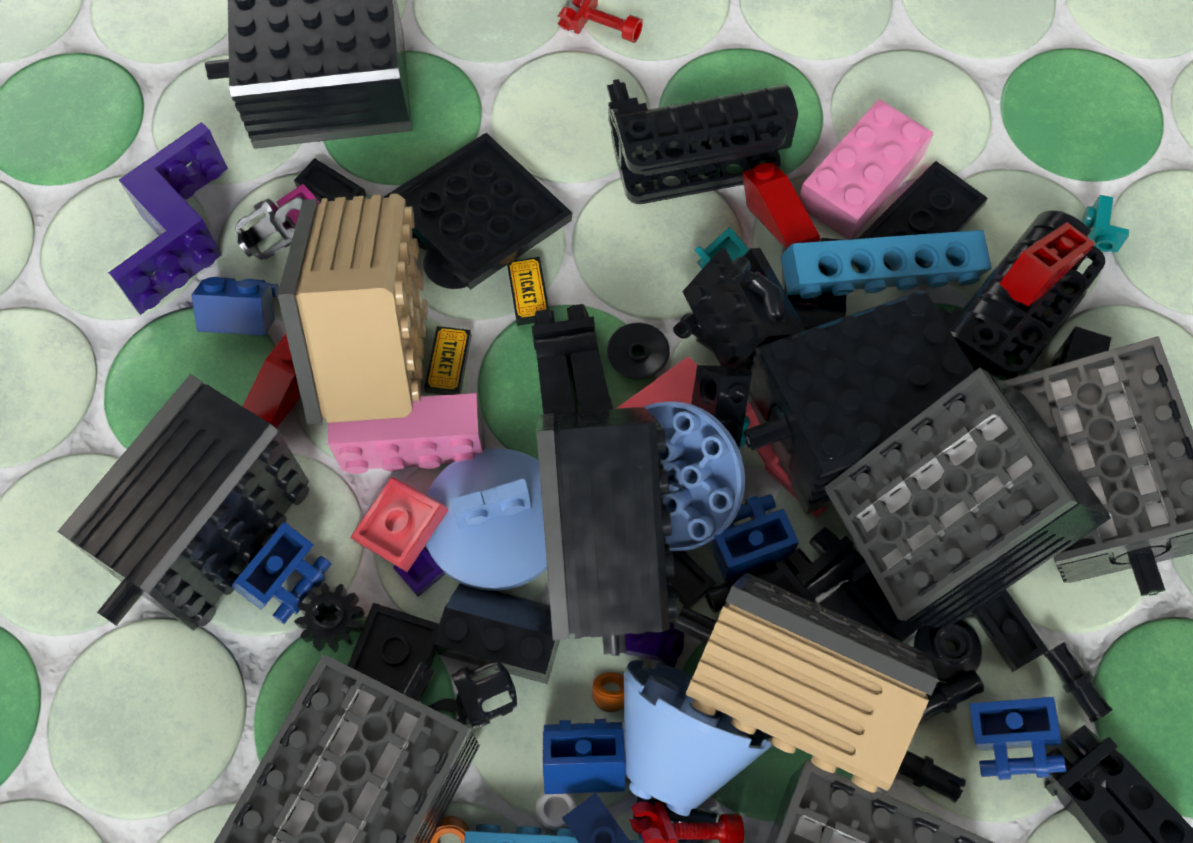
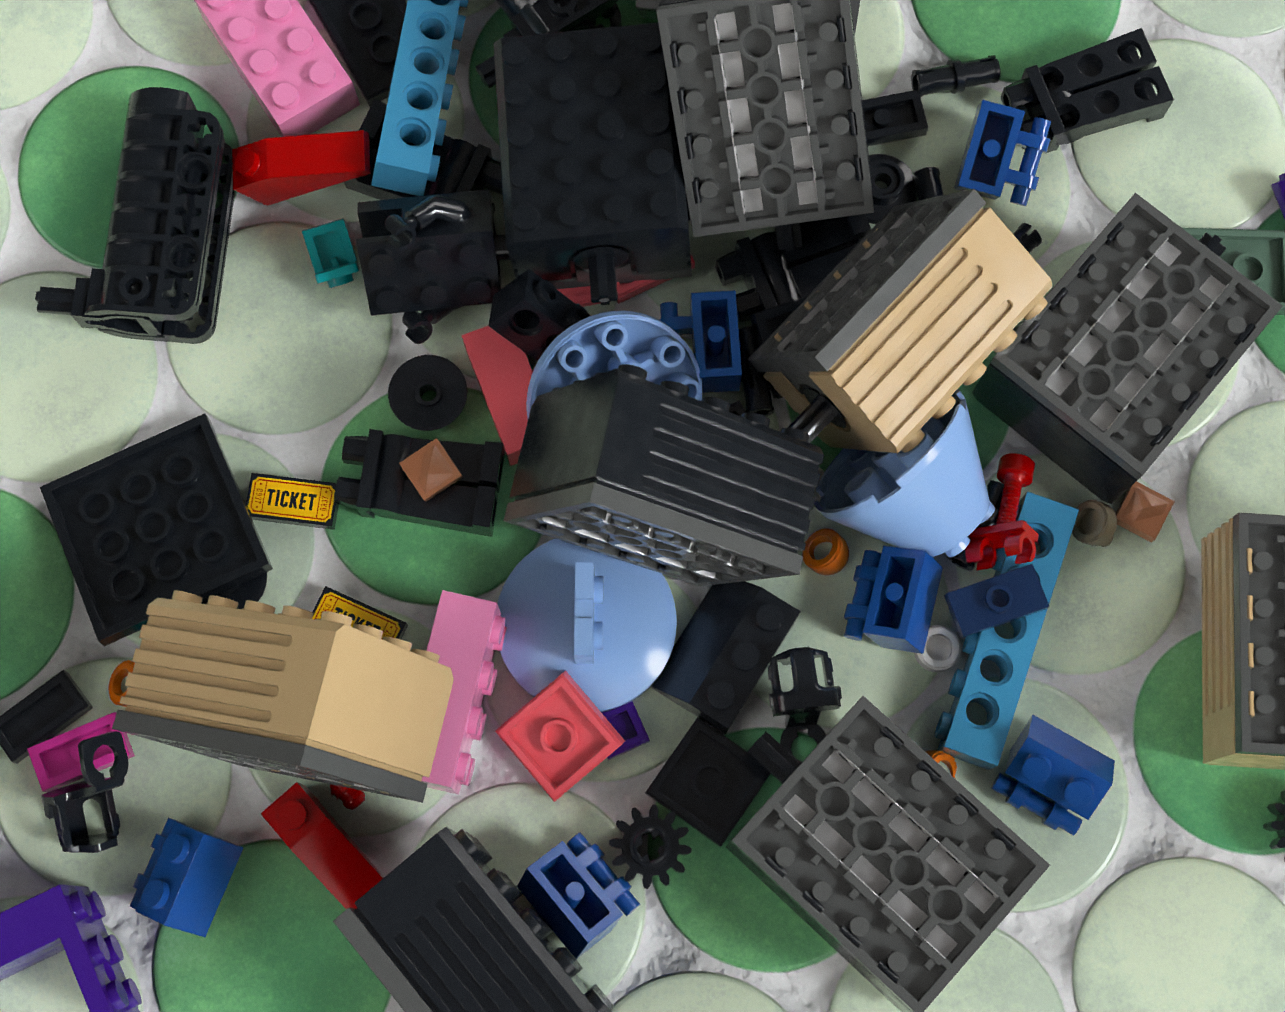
camera: 75 degrees left, 10 degrees up
none -> nougat tile [399,438,463,502]

